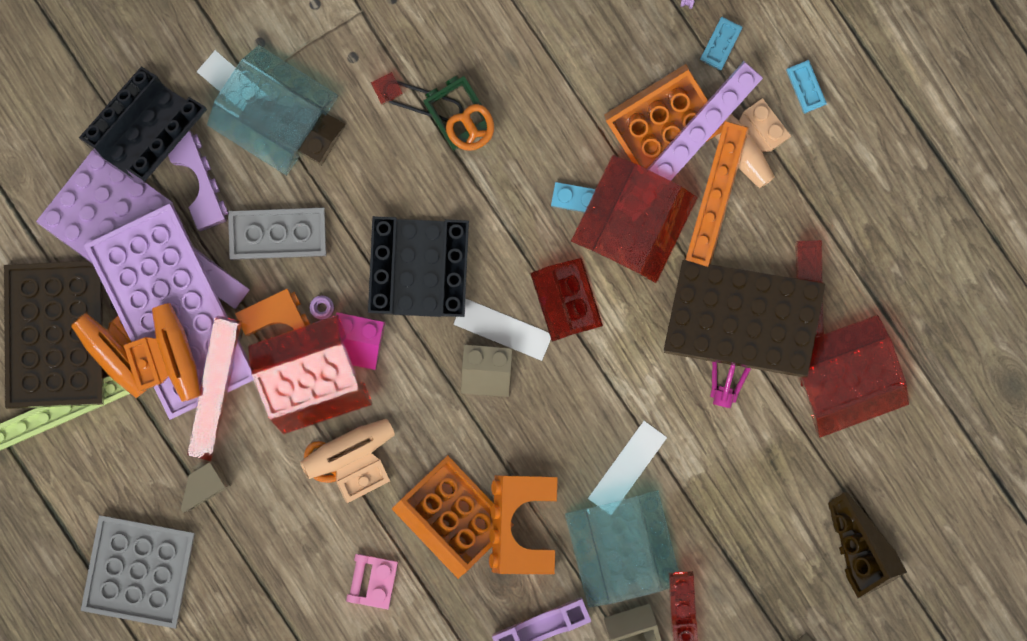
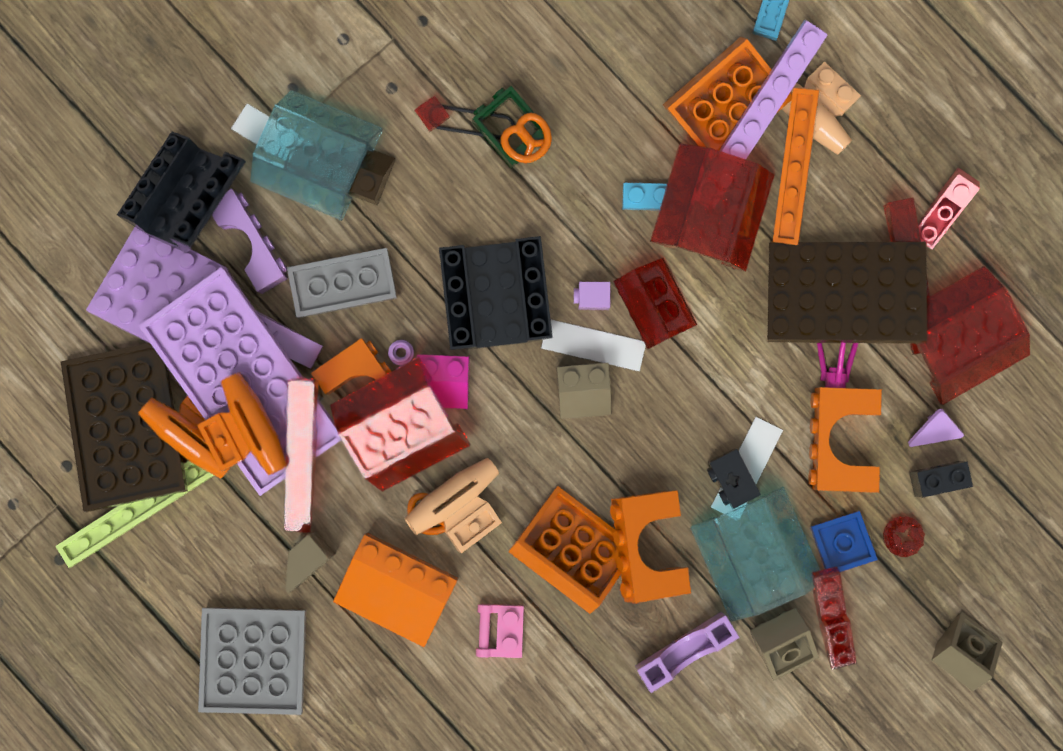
camera: 10 degrees left, 0 degrees up
medium azure plate [786,60,827,114] -> none
dark brown wedge [828,492,907,598] -> none
none -> orange slope [333,533,458,647]
none -> lavender brick [574,282,610,310]
none -> black brick [706,448,761,509]
none -> orange arch [808,387,882,493]
none -> blue plate [810,511,878,576]
none -> clear red gear [883,516,925,557]
none -> lavender piece [908,409,964,447]
none -> black brick [909,461,973,498]
none -> coral slope [911,168,980,249]

